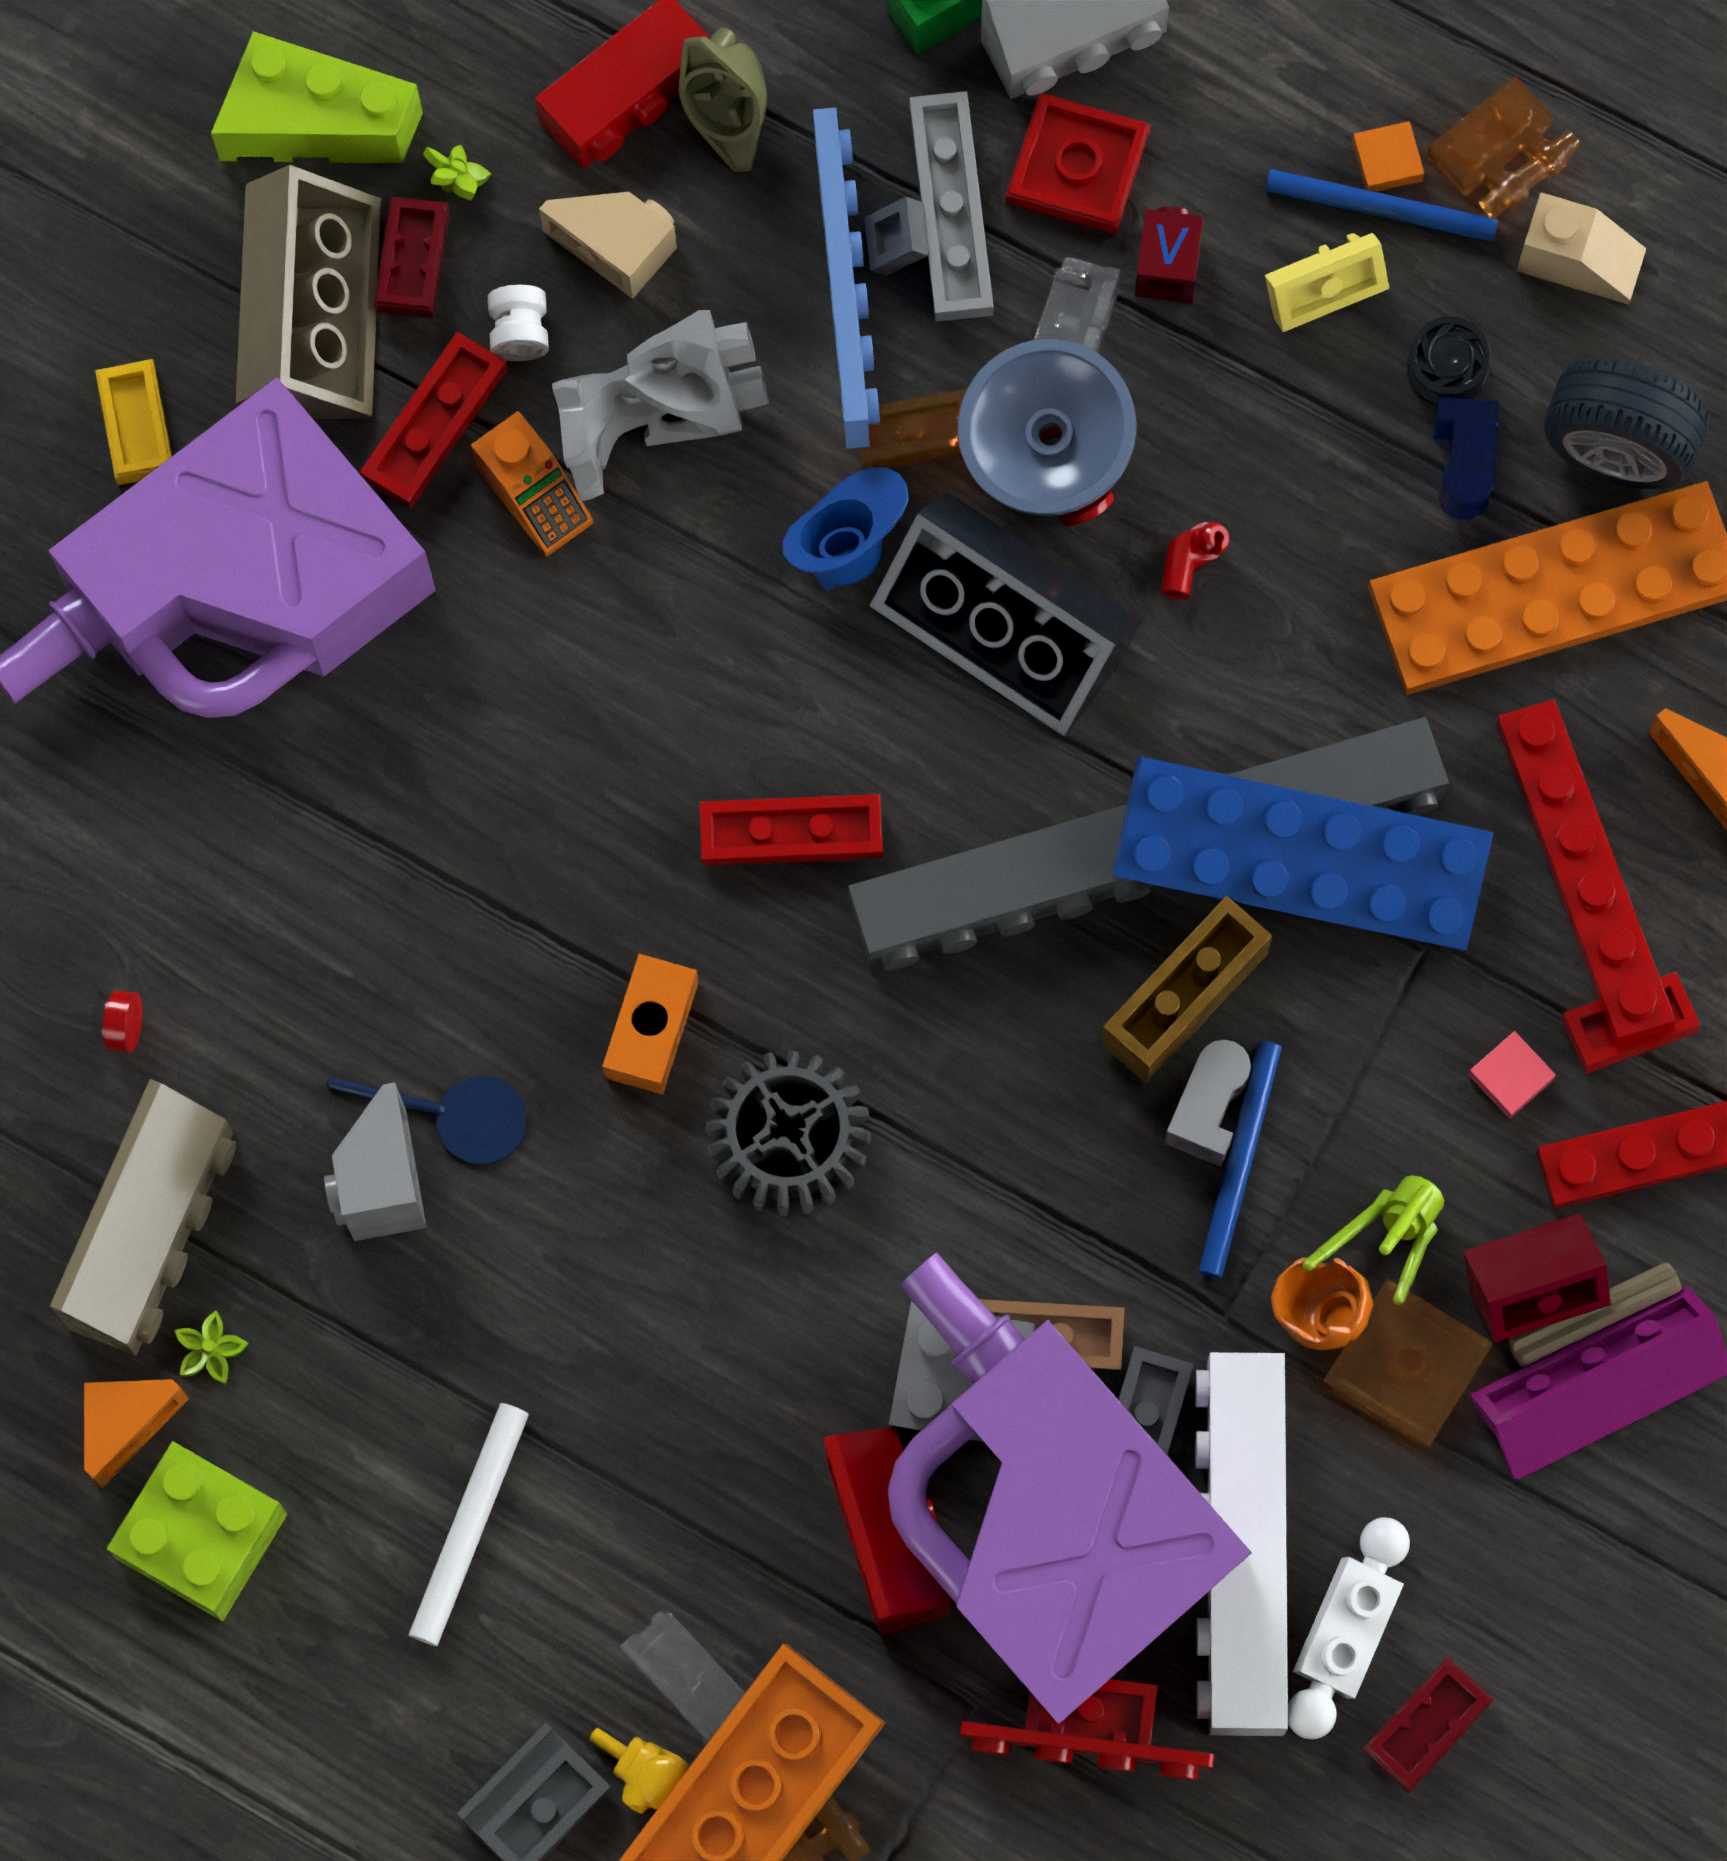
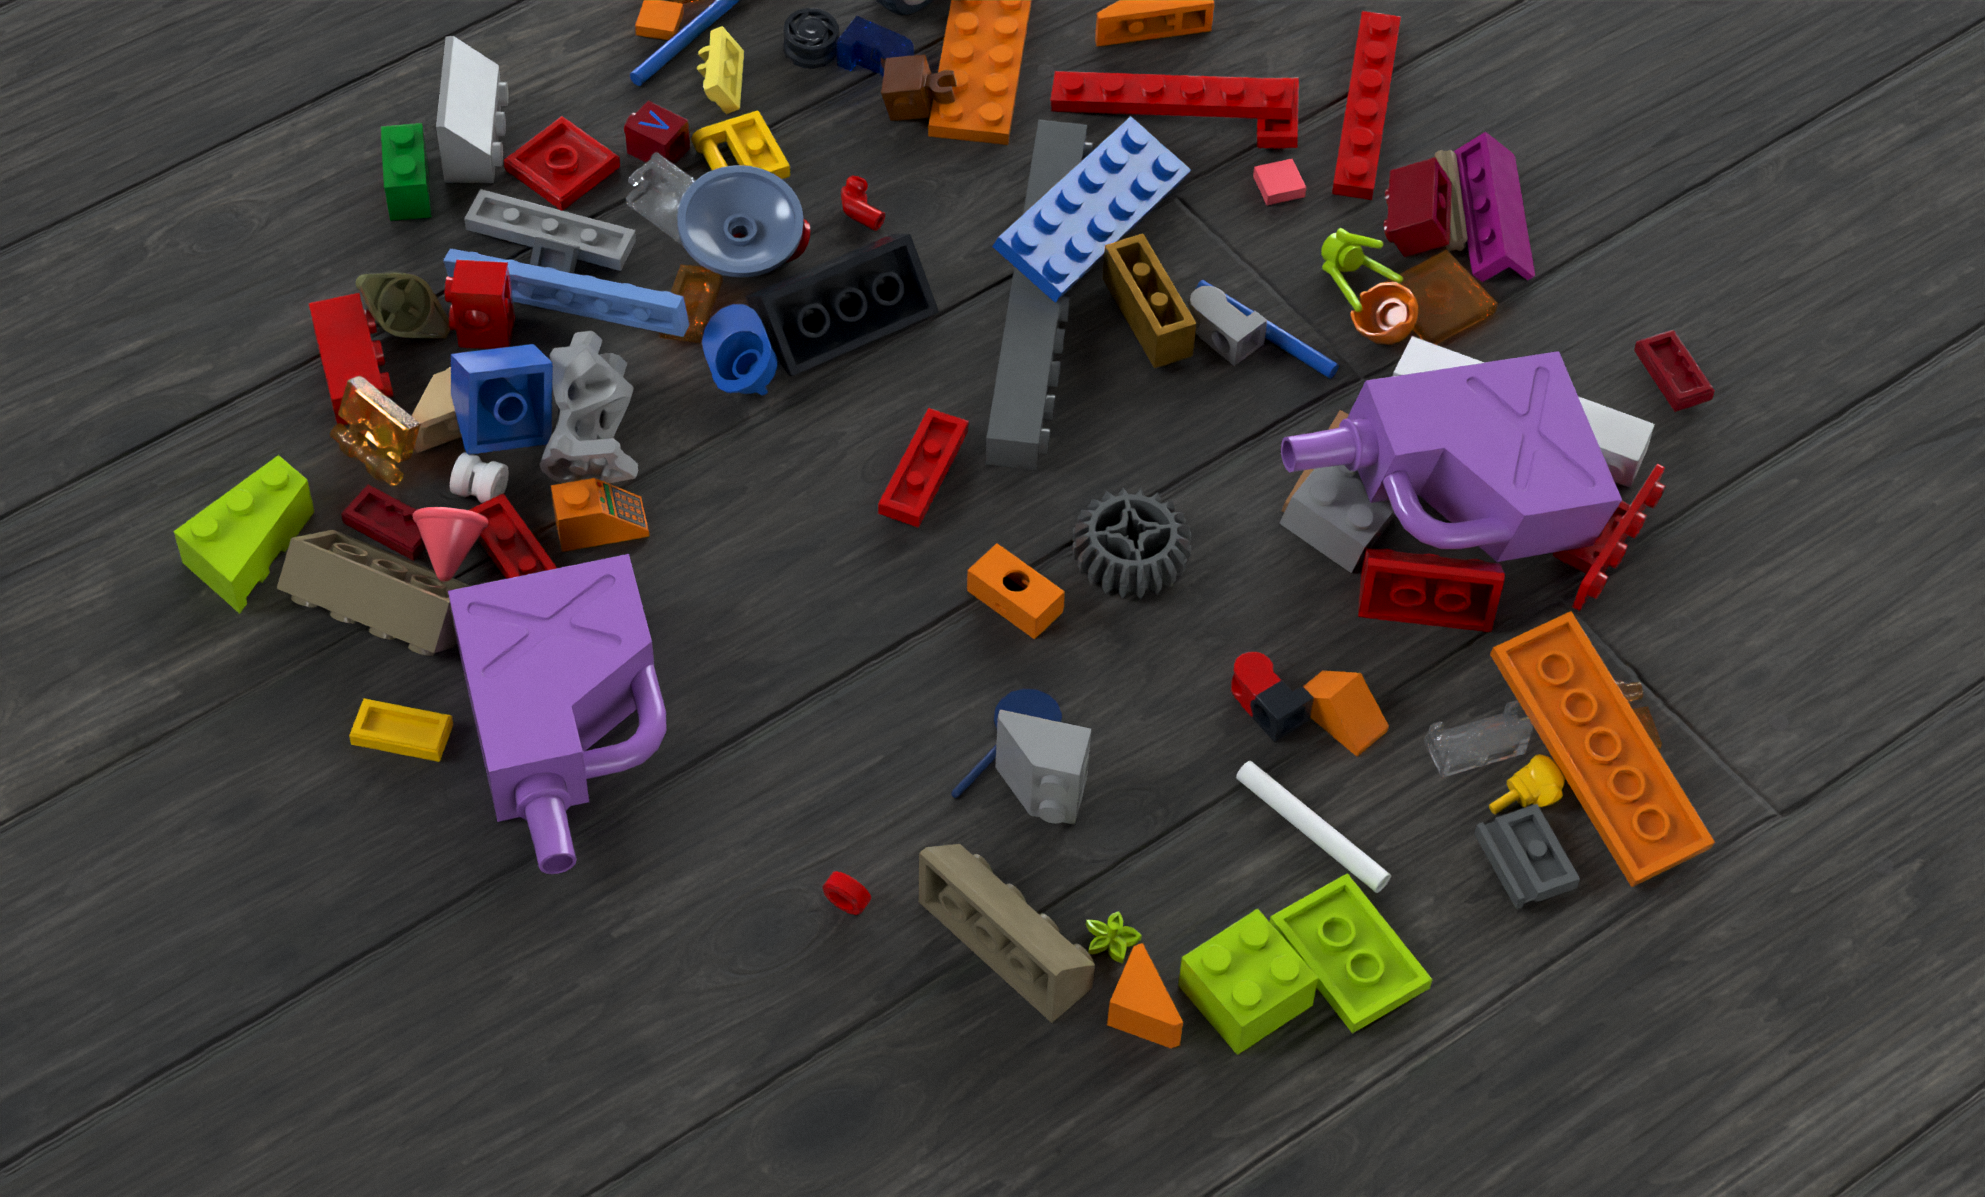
camera: 70 degrees left, 20 degrees down
lime plant [423,145,491,201] -> none
white plate [1288,1517,1410,1739] -> none
none -> clear orange plate [330,376,421,486]
none -> coral hat [412,507,488,582]
none -> red brick [445,259,515,349]
none -> blue slope [451,344,553,455]
none -> yellow plate [691,110,790,179]
none -> reddish brown brick [881,54,957,121]
none -> leg [1231,652,1314,742]
none -> lime plate [1269,873,1432,1033]
none -> orange slope [1303,671,1389,757]

